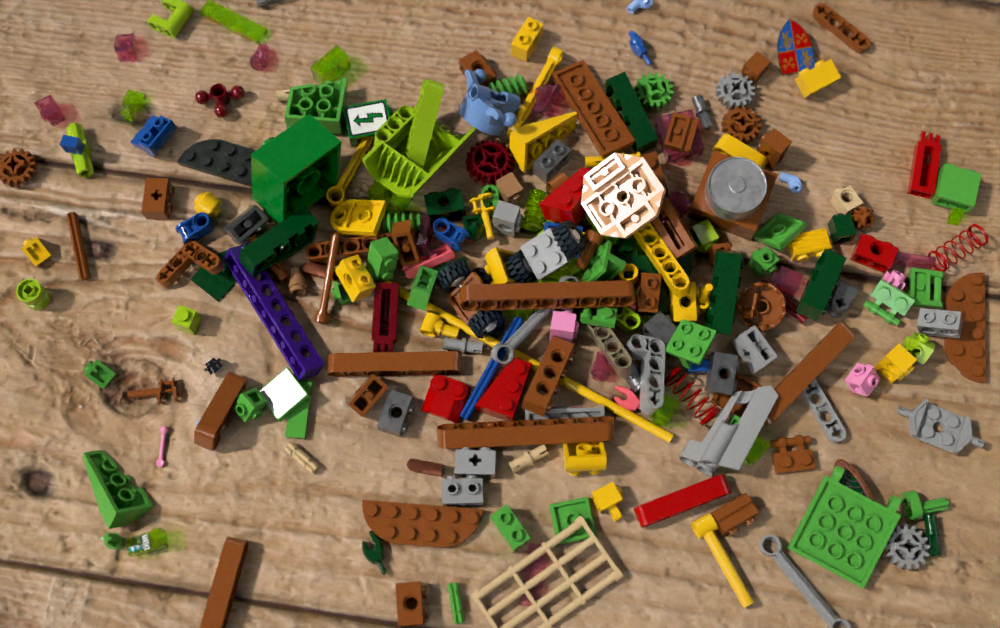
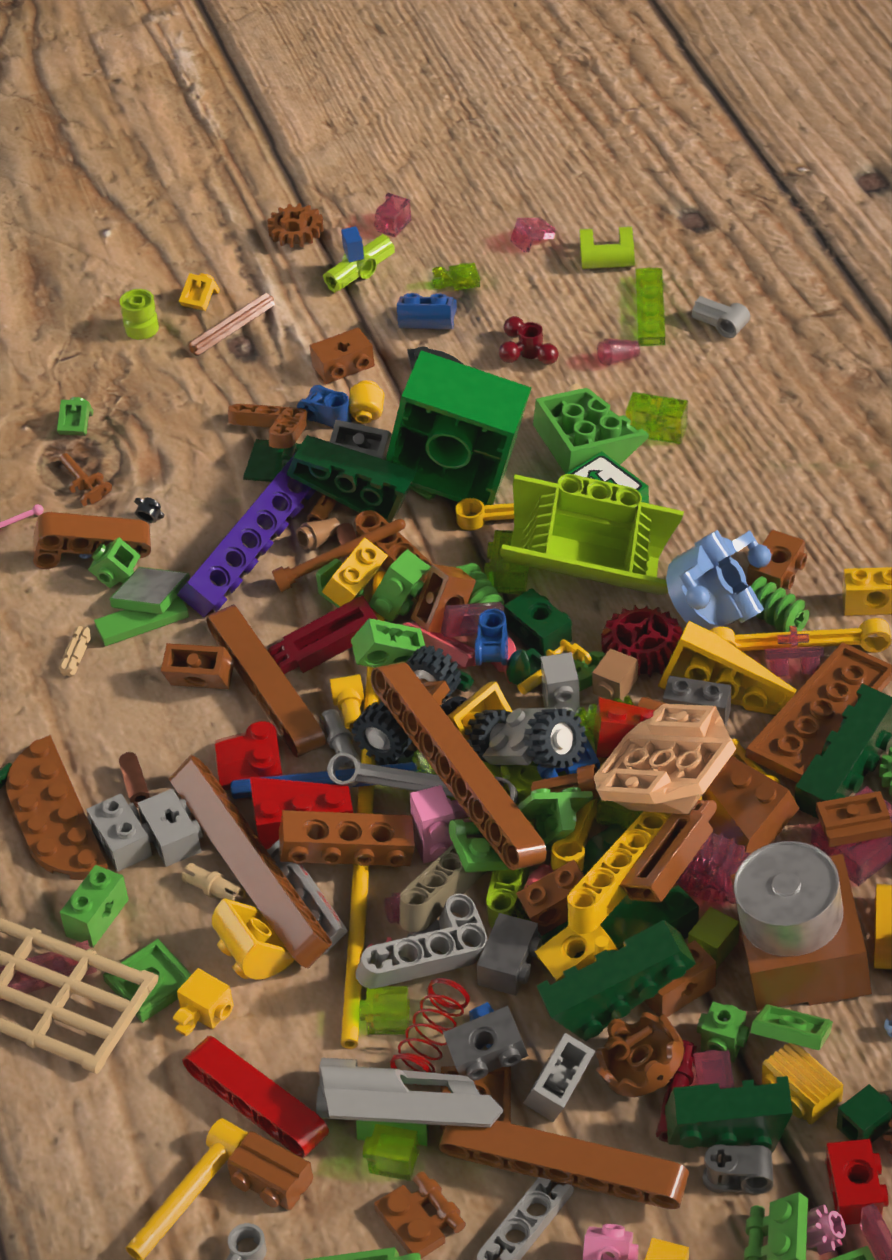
camera: 65 degrees right, 25 degrees down
lime brick [171,305,202,335] -> none
yellow tile [330,199,388,236] -> none
flat silver brick [377,389,415,437] -> none
lime beam [404,78,444,169] -> none
bright green bracket [665,319,717,369] -> none

